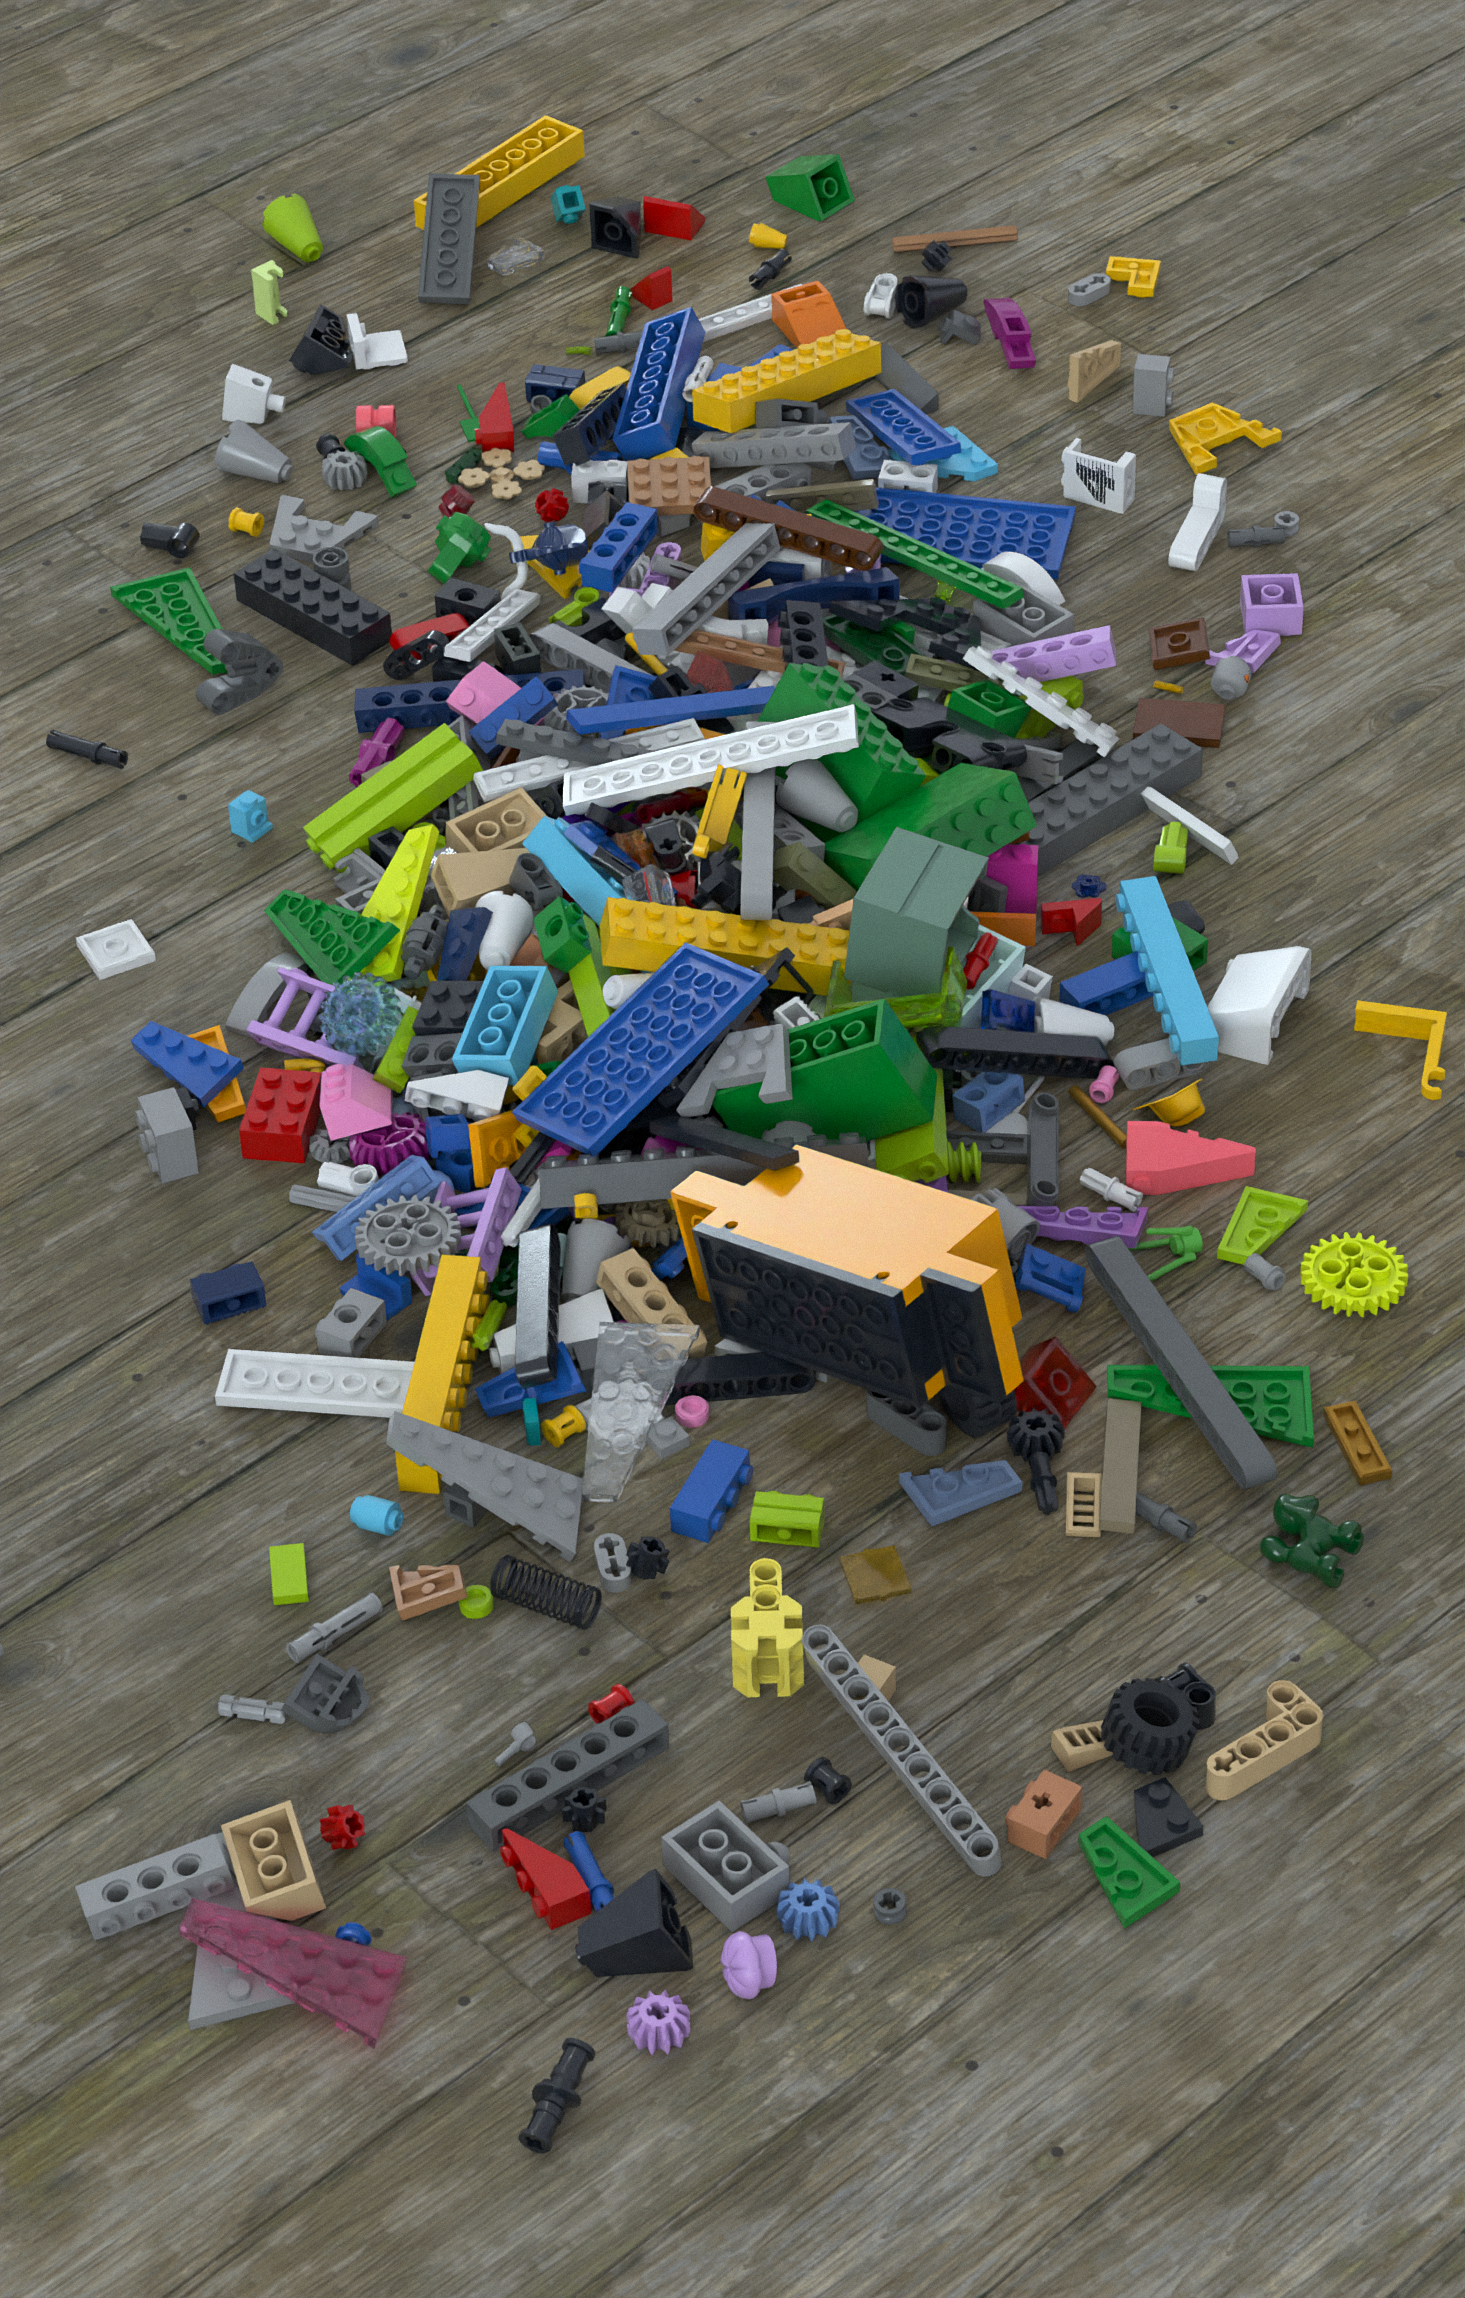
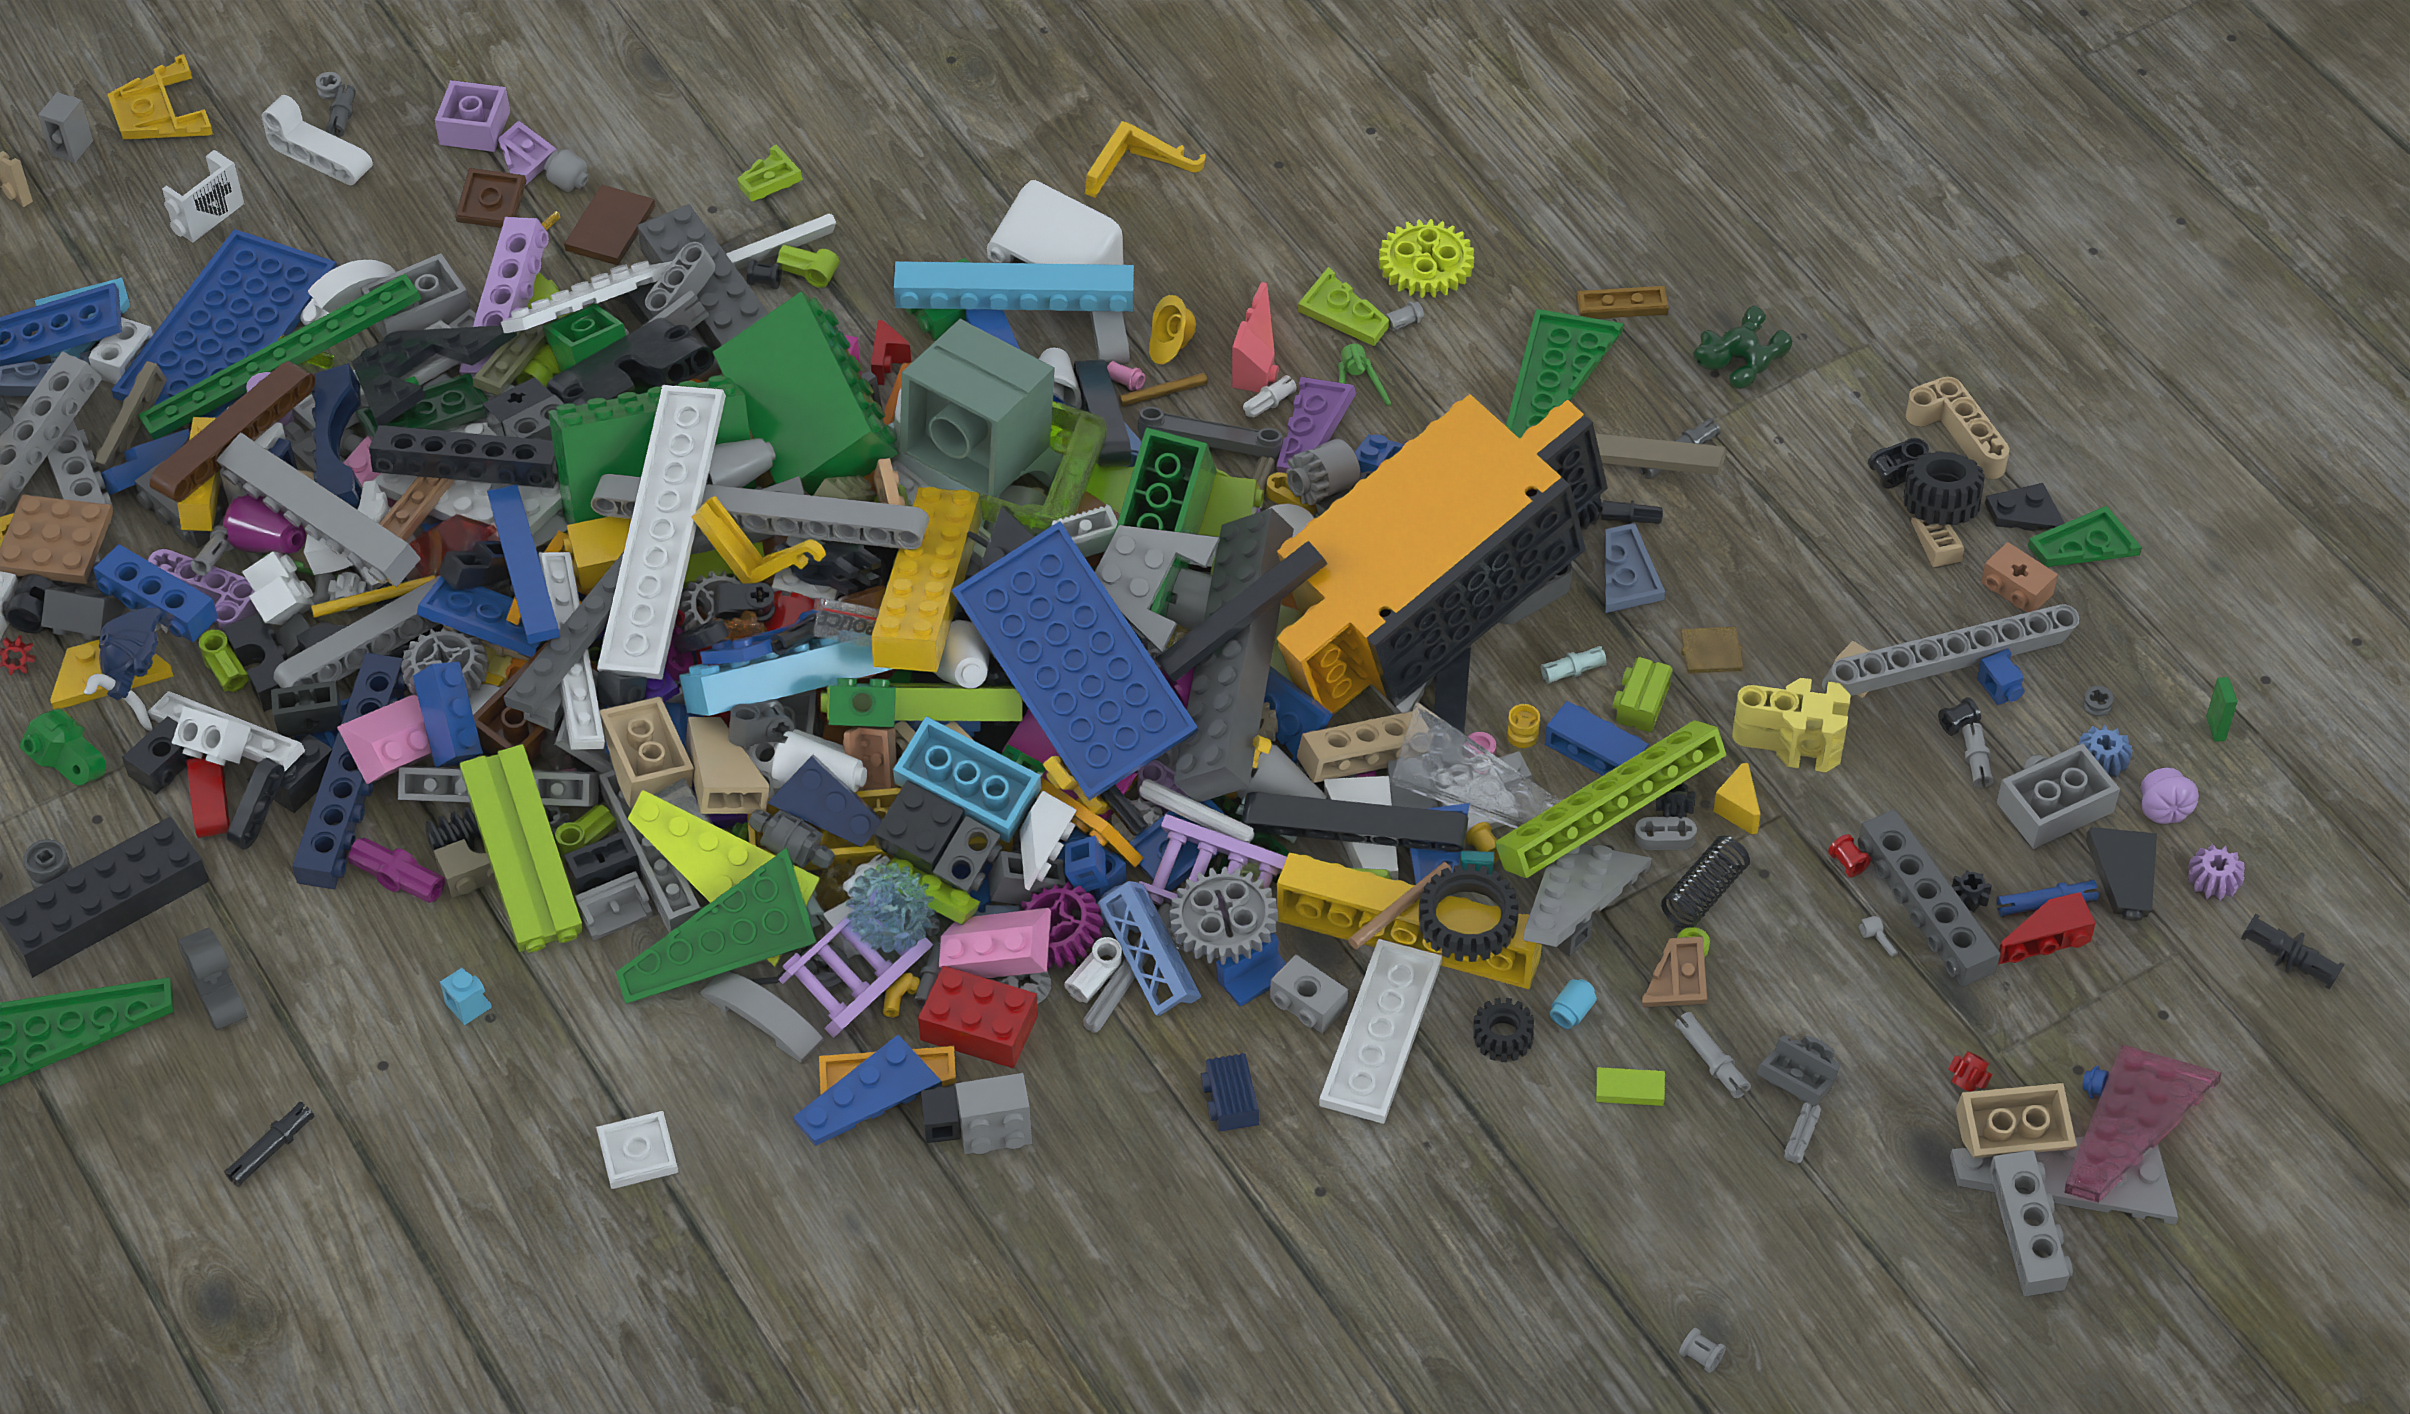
camera: 80 degrees left, 10 degrees up
tan slope [1066,1472,1102,1537] -> none
dark grey beam [1085,1236,1277,1490] -> none
none -> white brick [172,706,251,766]
none -> light grey beam [645,242,715,317]
none -> lime wing [737,145,803,202]
none -> black bush [746,259,782,289]
none -> medium nougat bar [1348,862,1452,949]
none -> black tyre [1419,864,1519,962]
none -> black tyre [1473,998,1534,1062]
none -> lime brick [1495,720,1726,878]
none -> yellow wheel [1507,704,1540,748]
none -> light aqua pin [1541,646,1607,684]
none -> yellow slope [1713,763,1761,834]
none -> blue brick [1977,649,2025,706]
none -> green tile [2206,677,2238,742]

